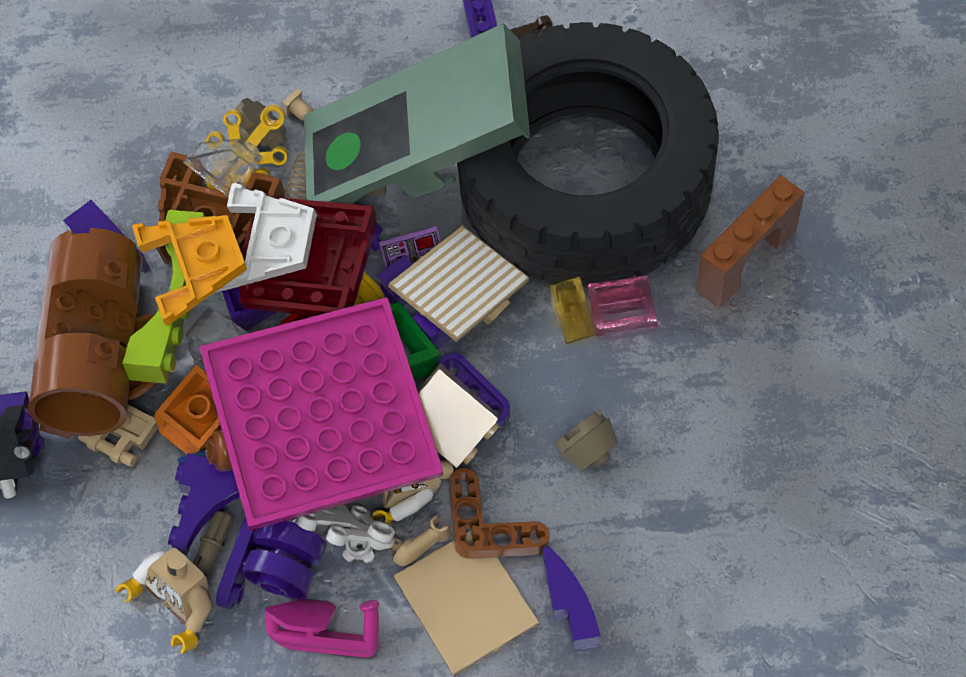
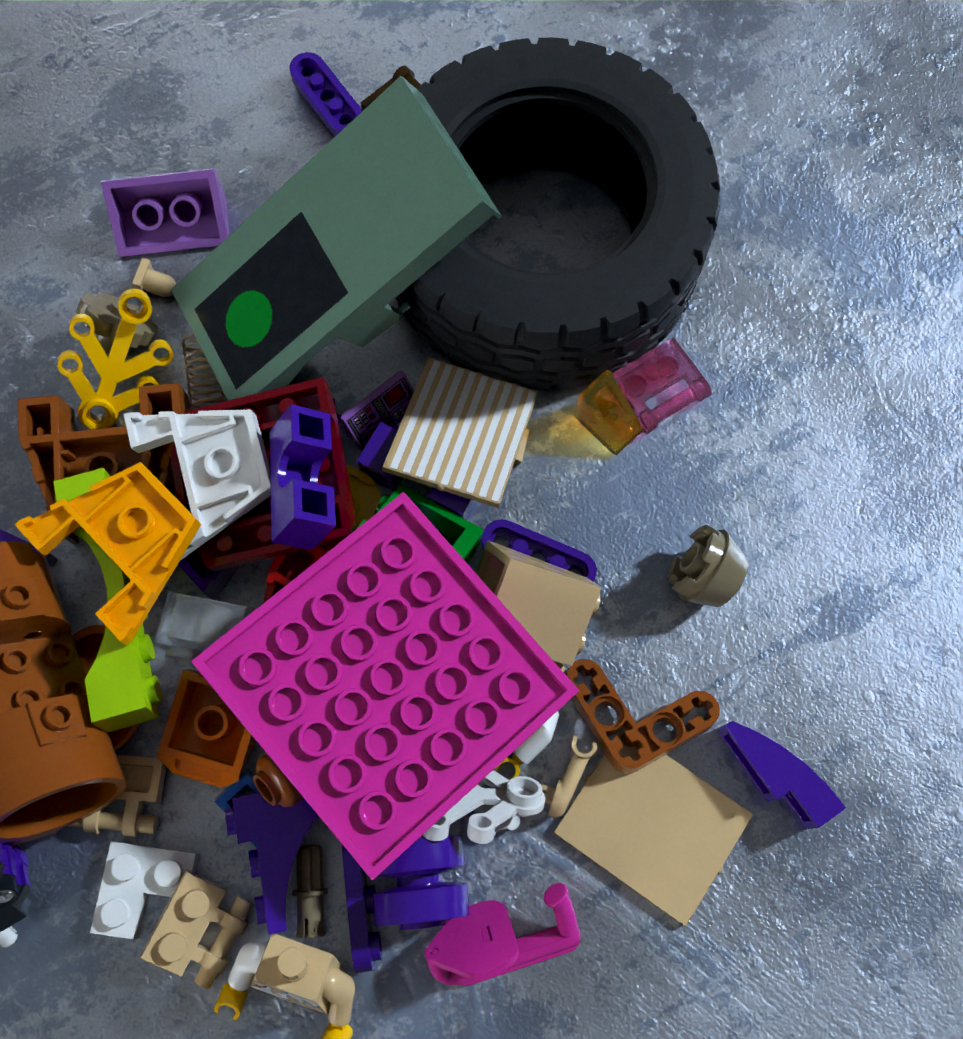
camera: 30 degrees left, 10 degrees up
clear slope [183,139,263,197] -> none
dark orange arch [696,175,805,309] -> none
none -> white plate [90,841,200,939]
none -> medium lavender slope [101,168,229,257]
none -> tan plate [140,870,253,989]
none -> dark purple arch [269,404,336,550]

